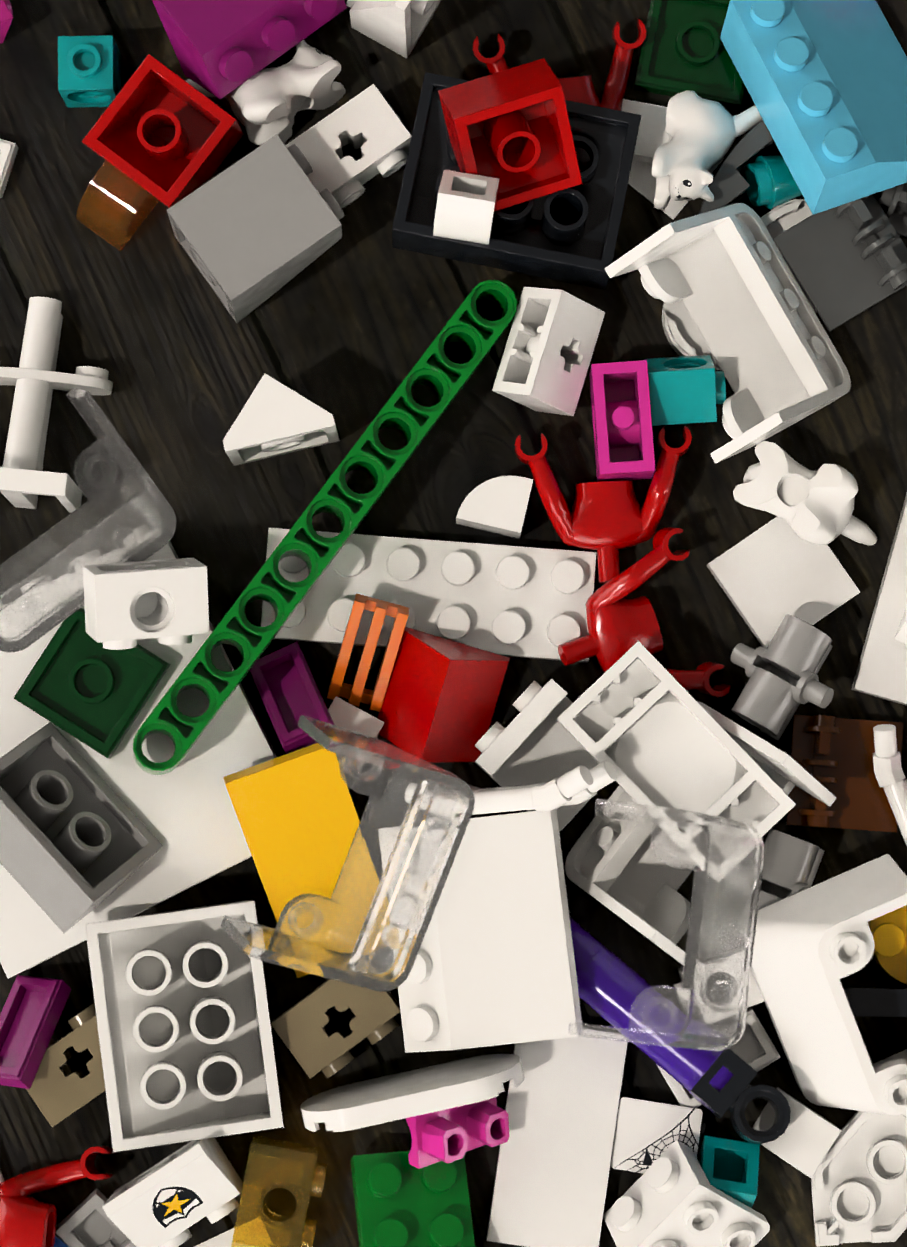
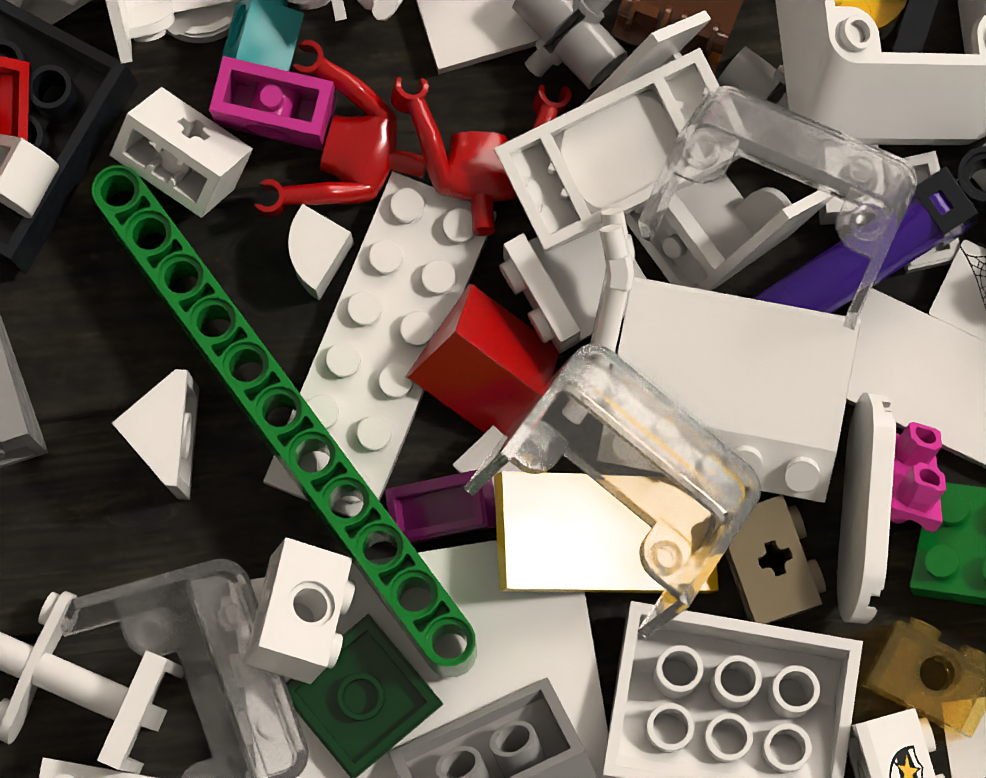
camera: 70 degrees left, 5 degrees down
orange tile [327,593,409,712] -> none

